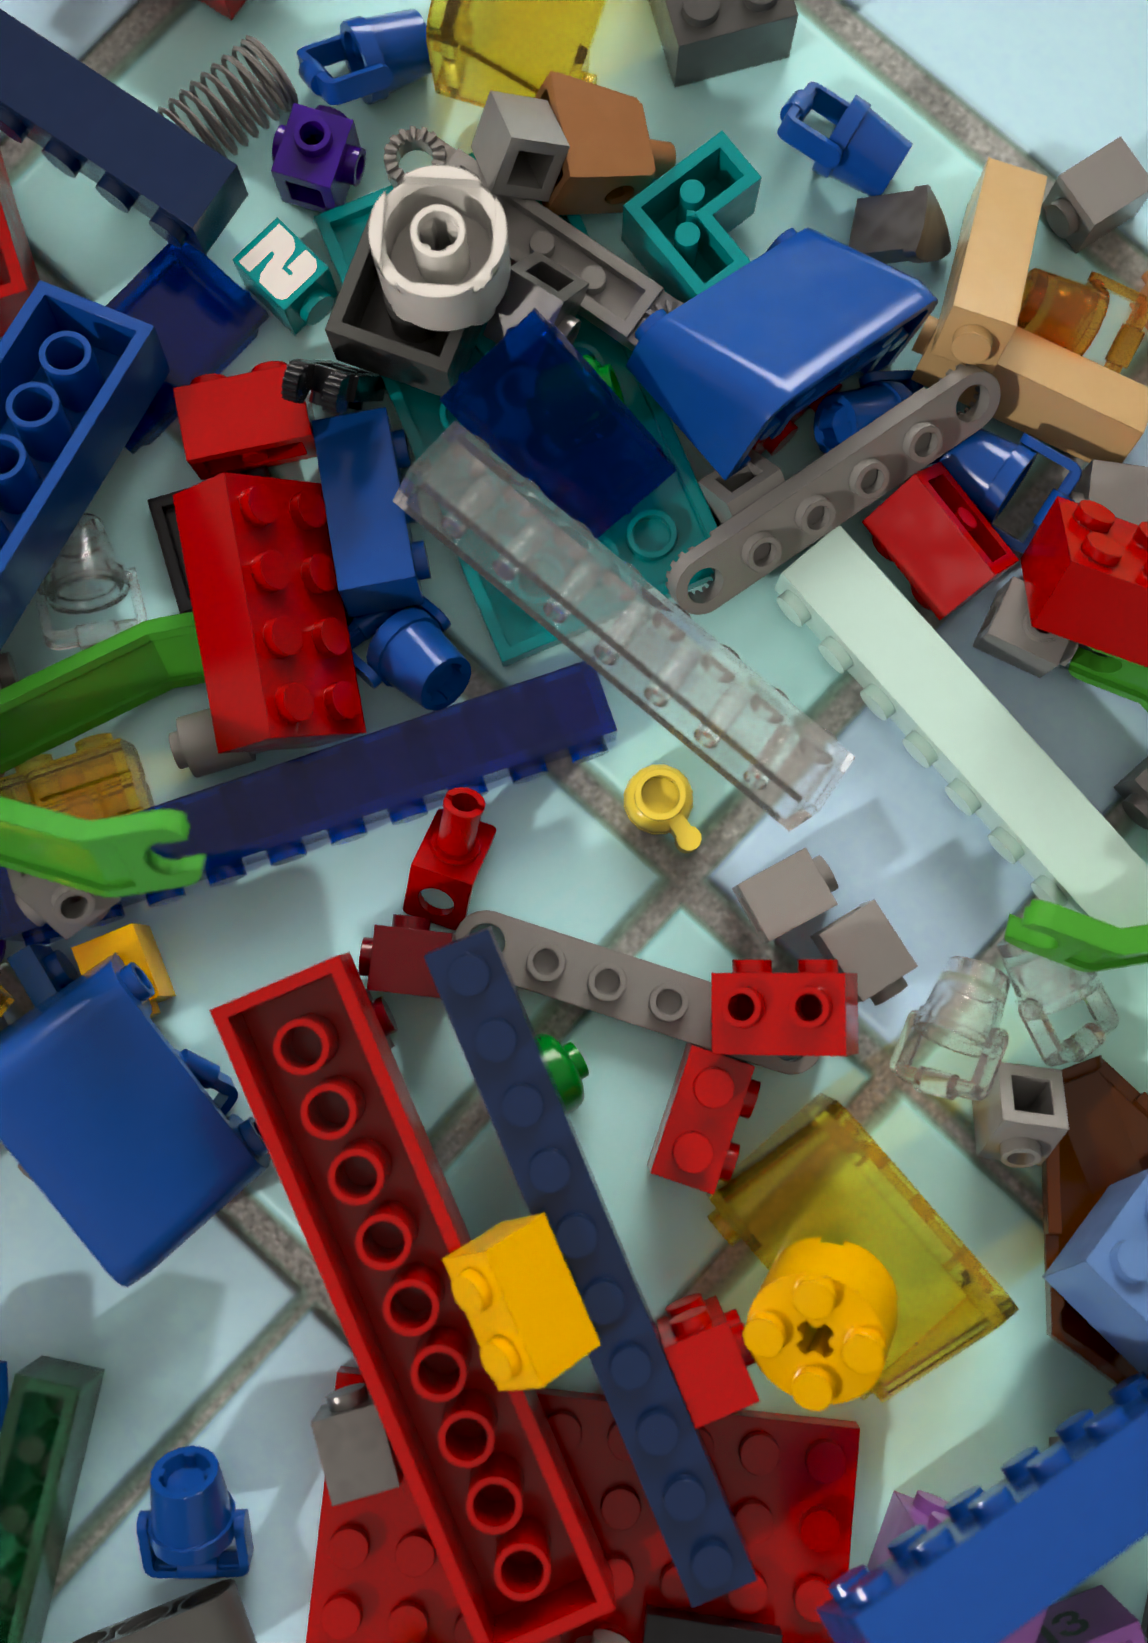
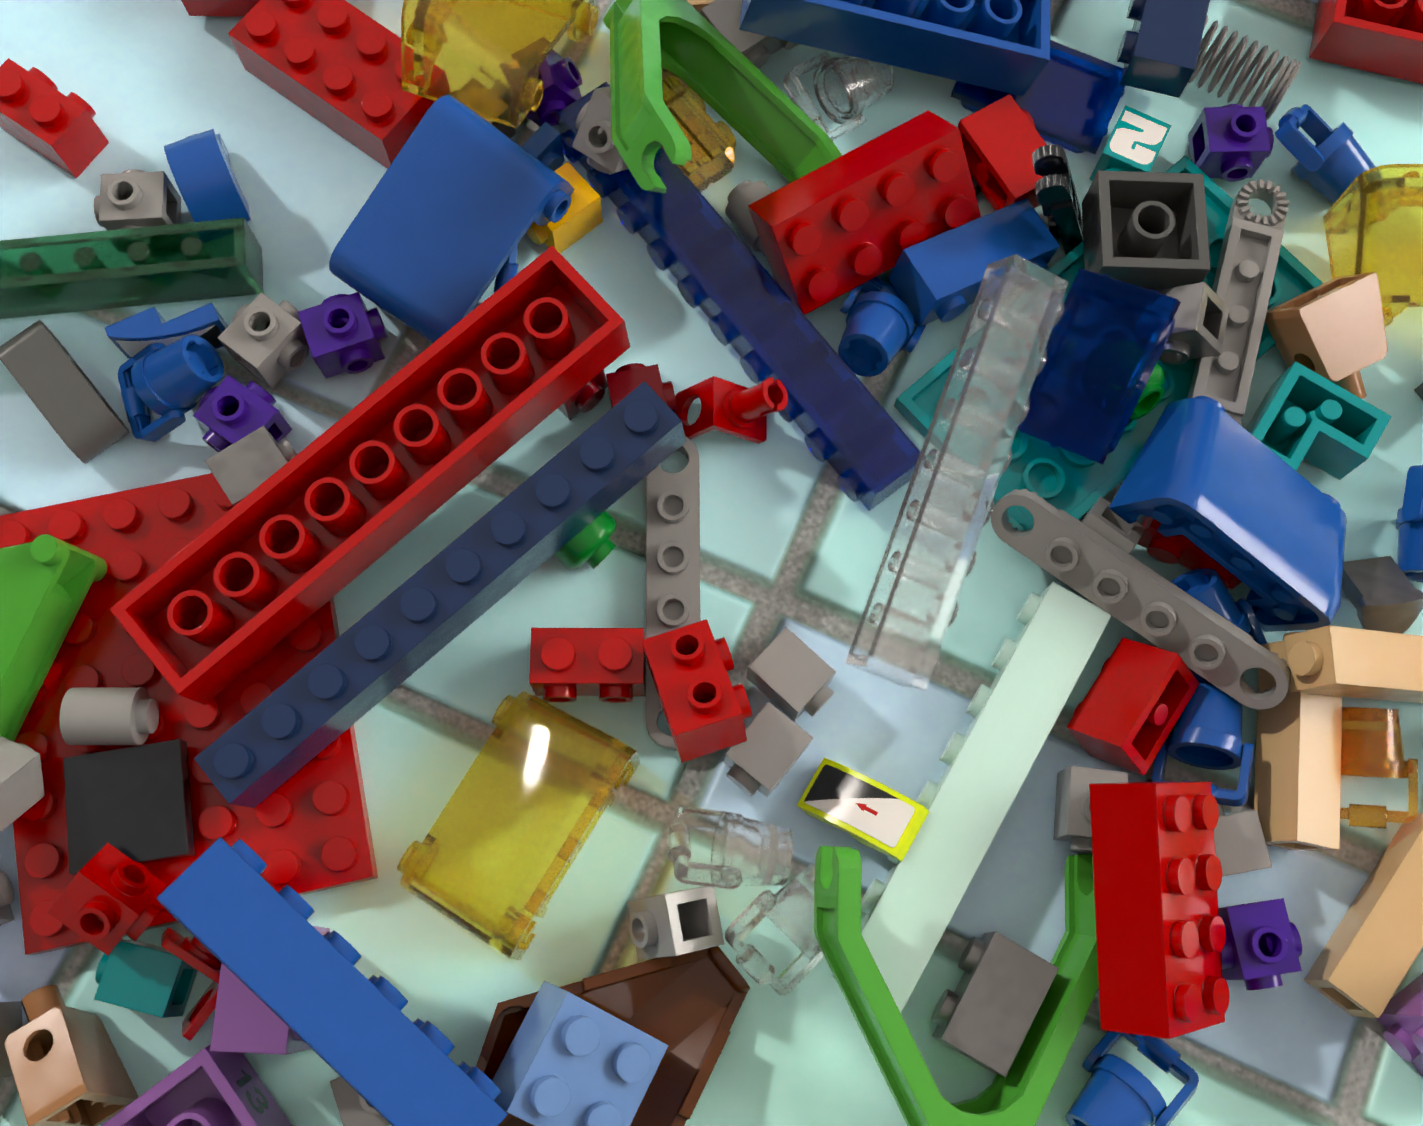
camera: 65 degrees right, 10 degrees down
white brick [369,165,511,331] -> none
yellow brick [442,1213,601,1391] -> none
light grey brick [471,90,570,202] -> none
light yellow piece [624,764,702,853] -> none
red brick [657,1293,760,1429] -> none
yellow brick [743,1237,898,1411] -> none
none -> blue slope [104,302,228,359]
none -> dark purple brick [193,375,292,452]
none -> light grey brick [218,292,310,389]
none -> dark purple brick [298,292,388,379]
none -> slope [797,757,930,862]

